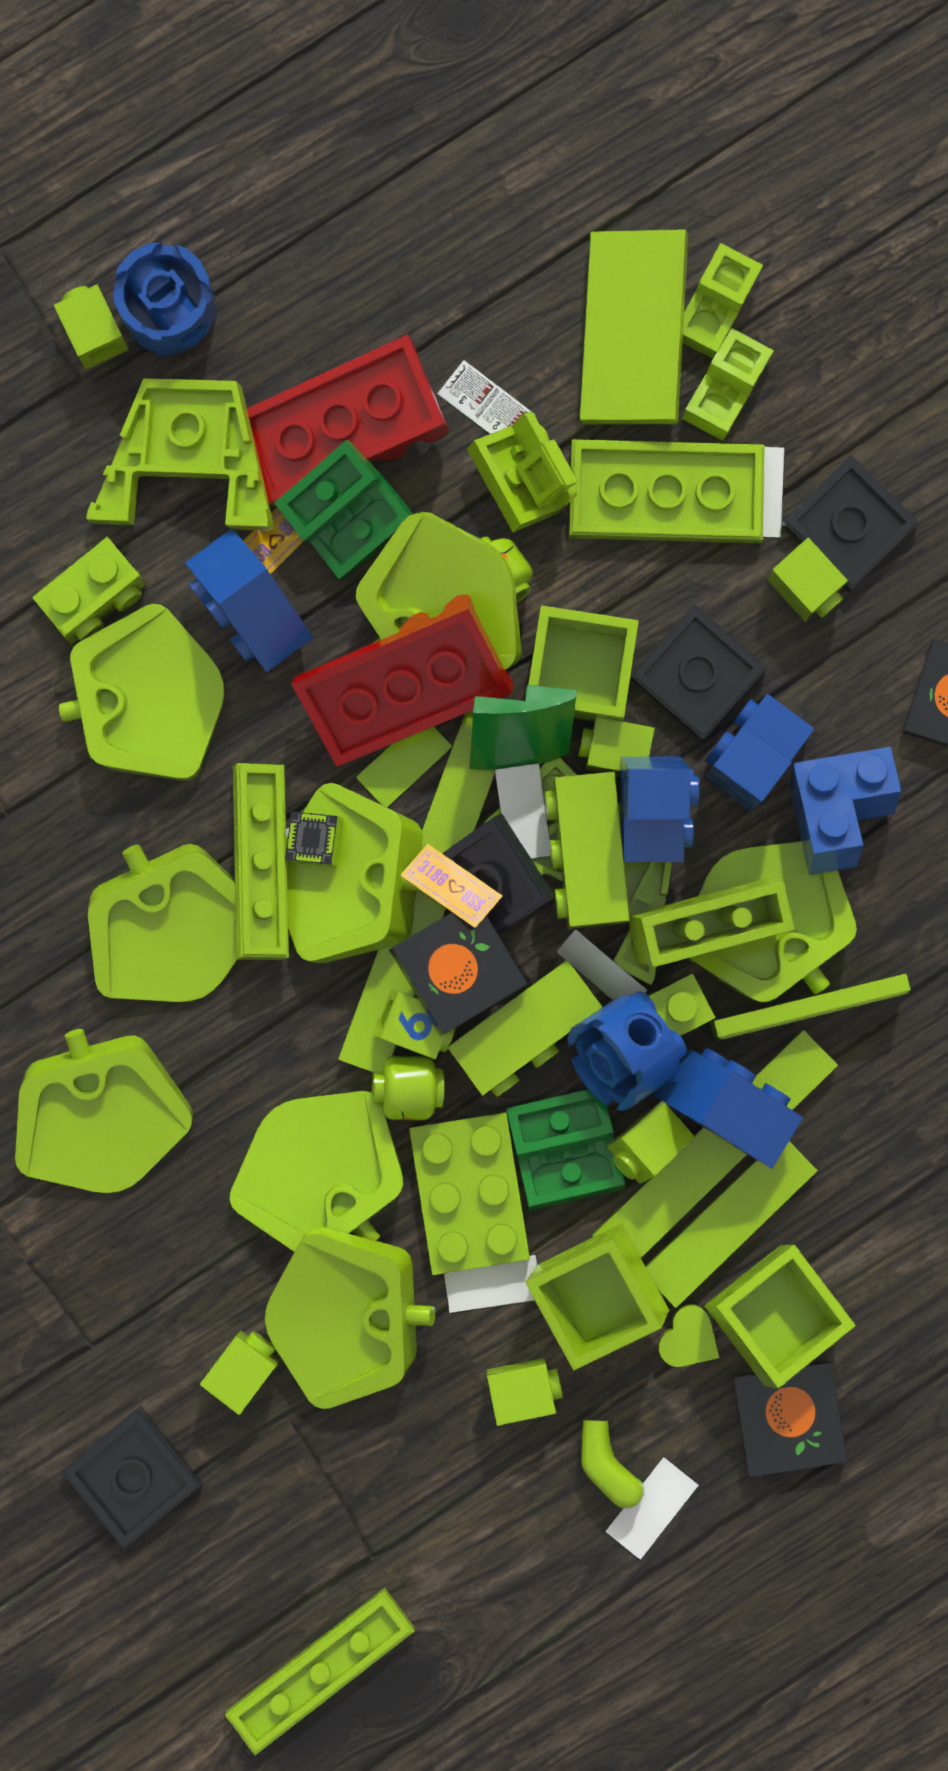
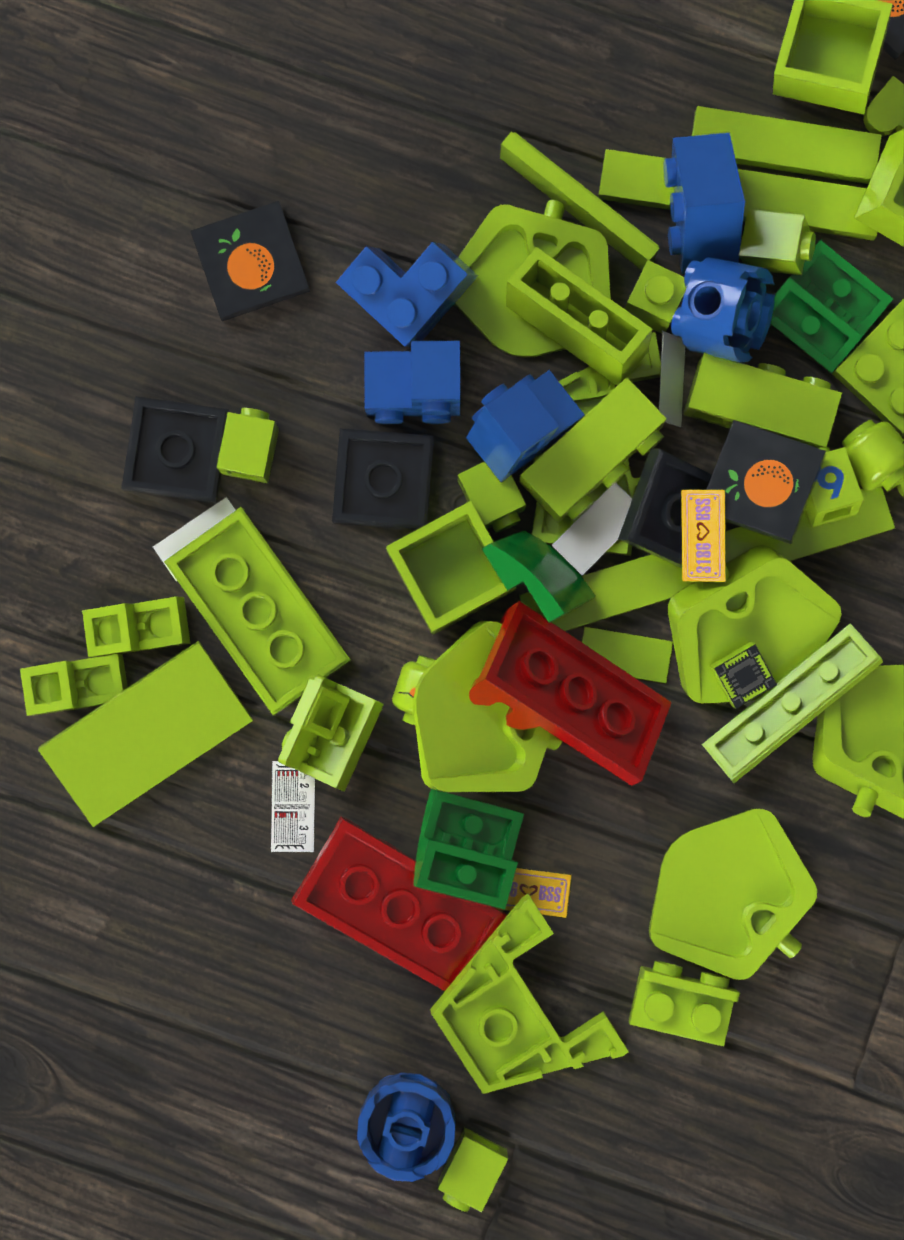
camera: 125 degrees left, 0 degrees up
blue brick [185,529,313,672] -> none

